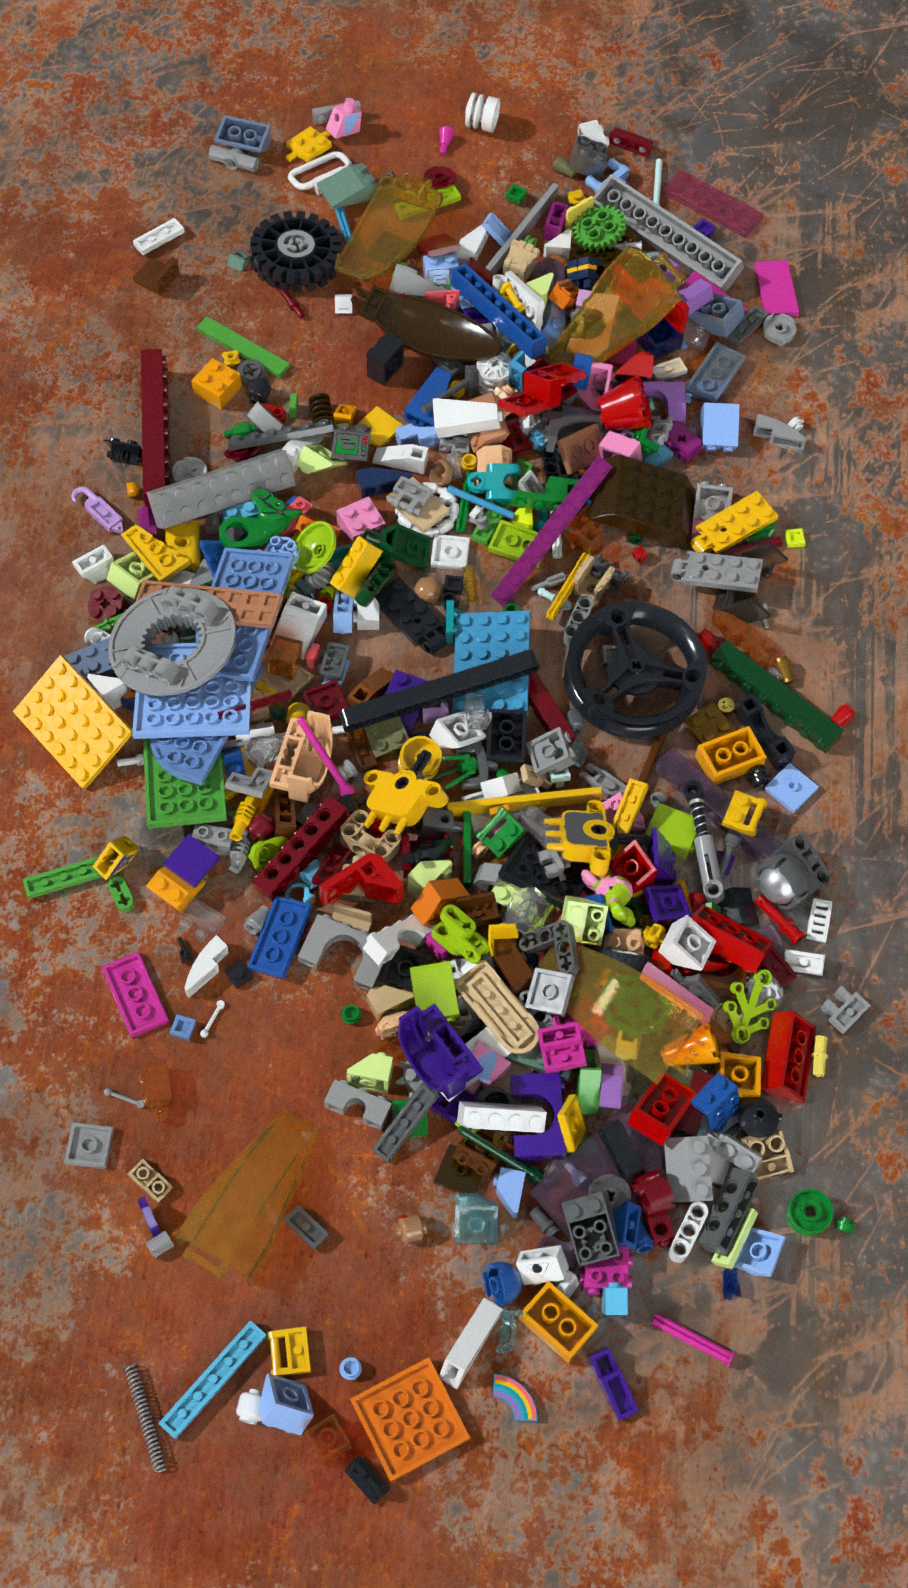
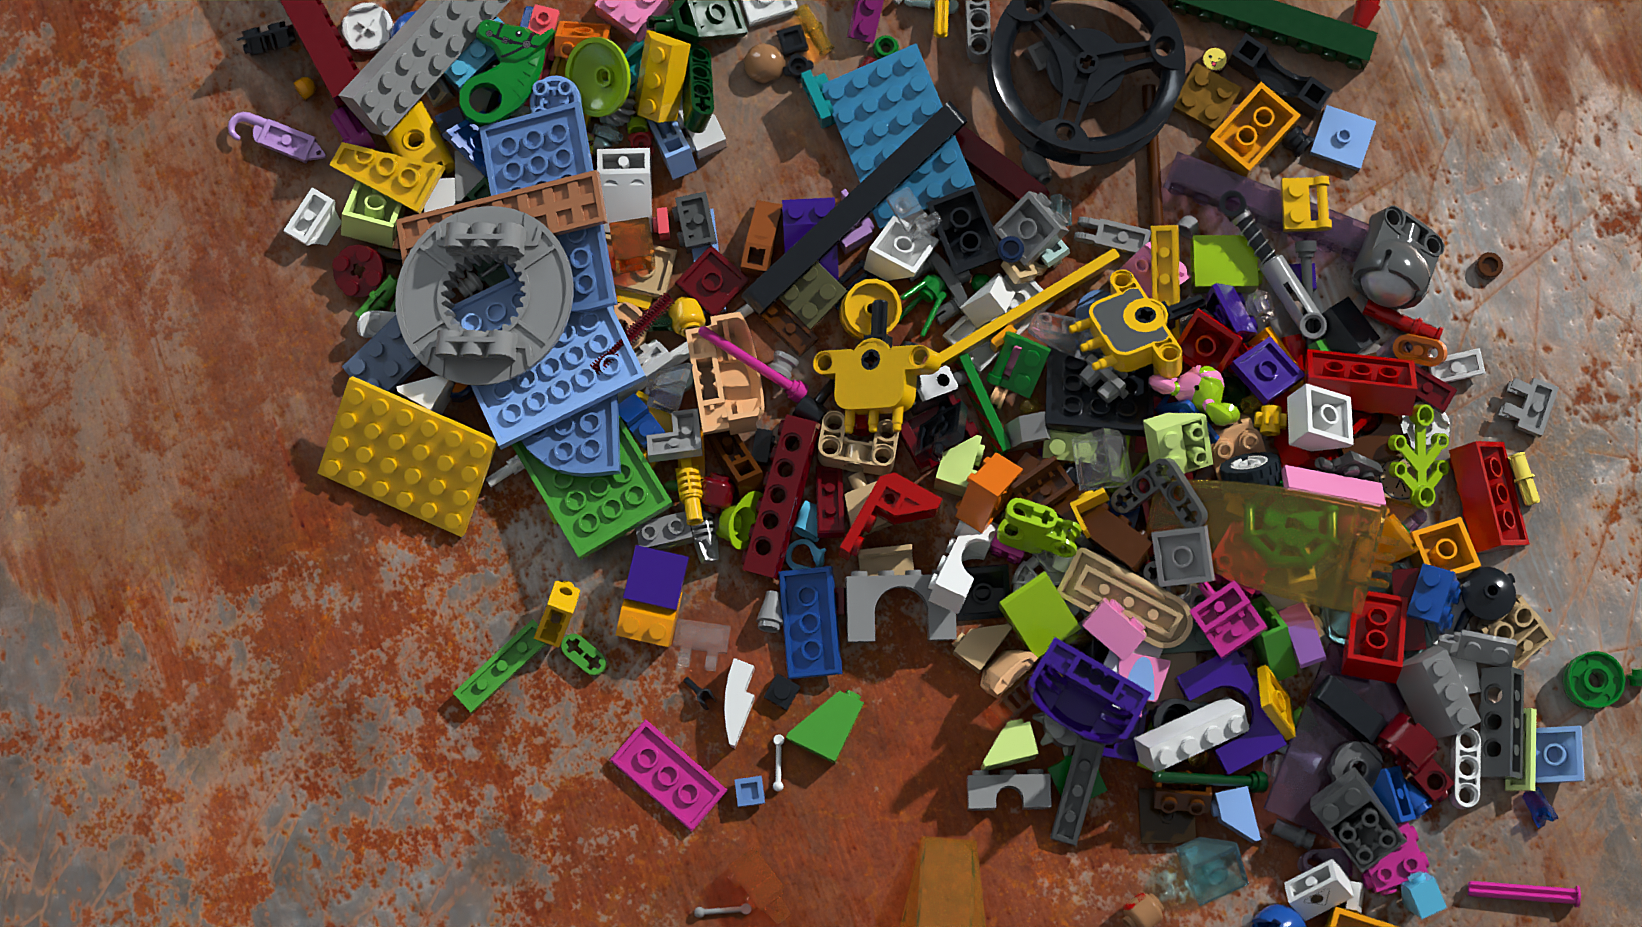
camera: 20 degrees left, 15 degrees up
green plate [341,1005,361,1025] -> none
black hinge [375,577,447,654] -> none
white slope [806,898,833,943] -> none
none -> bright green slope [786,690,864,764]
none -> dark blue plate [998,236,1024,263]
none -> bright pink brick [1082,597,1146,662]
none -> clear plate [1245,290,1279,322]
none -> orange plate [1393,334,1447,367]
none -> reddish brown tile [1475,252,1503,280]

